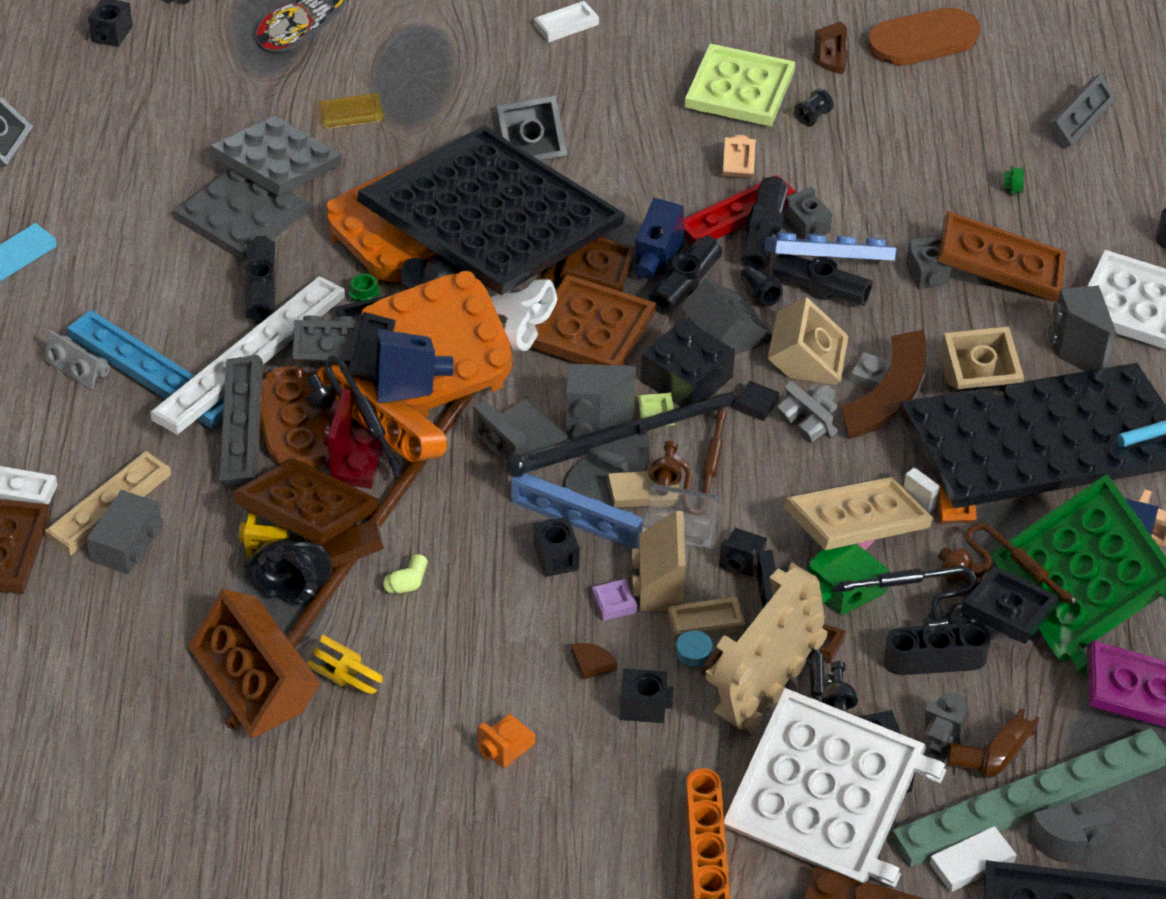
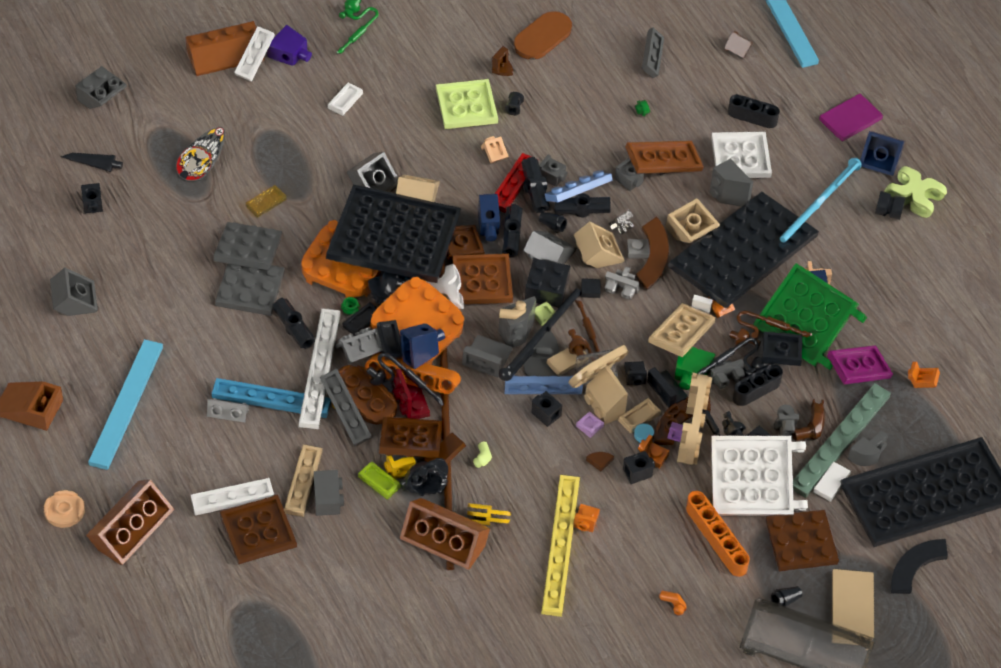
camera: 30 degrees left, 5 degrees up
none -> lime tile [358,461,401,500]
none -> tan slope [396,175,440,202]
none -> tan arm [499,301,526,319]
none -> light yellow tile [541,475,580,617]
none -> tan tile [568,345,629,388]
none -> clear smoke tile [608,210,634,234]
none -> orange bracket [638,435,670,469]
none -> dark grey hips [710,359,745,389]

